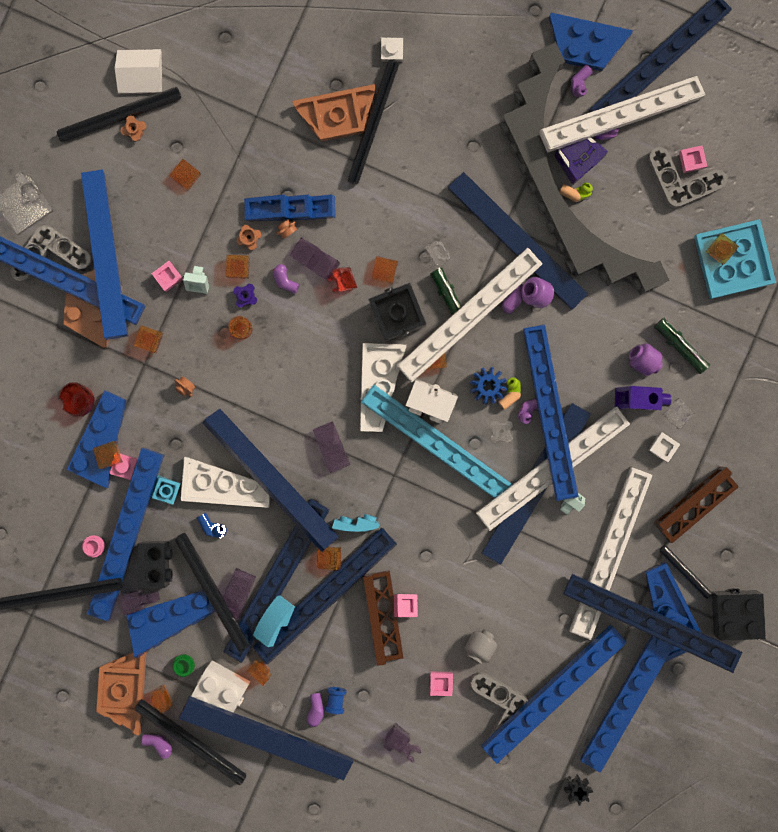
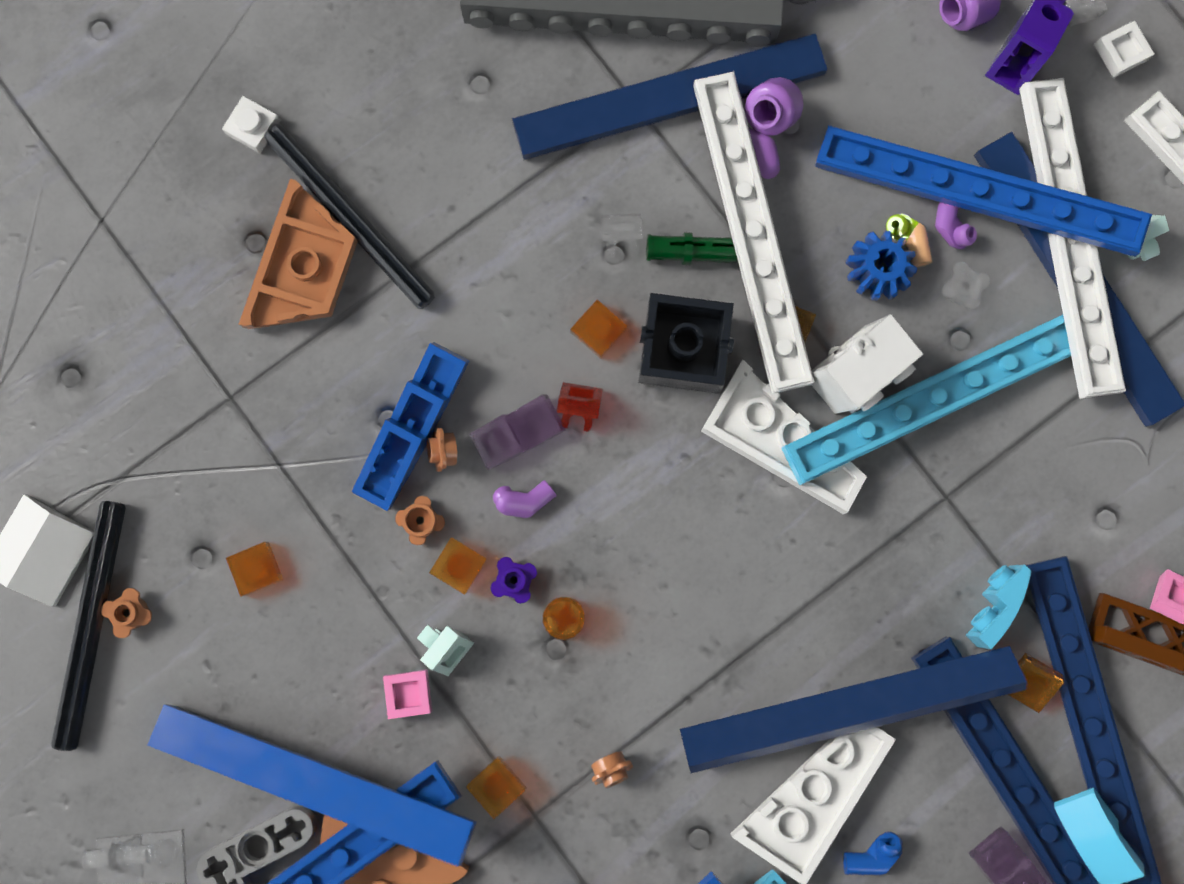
camera: 70 degrees left, 5 degrees down
clear purple slope [313,421,351,473] -> none

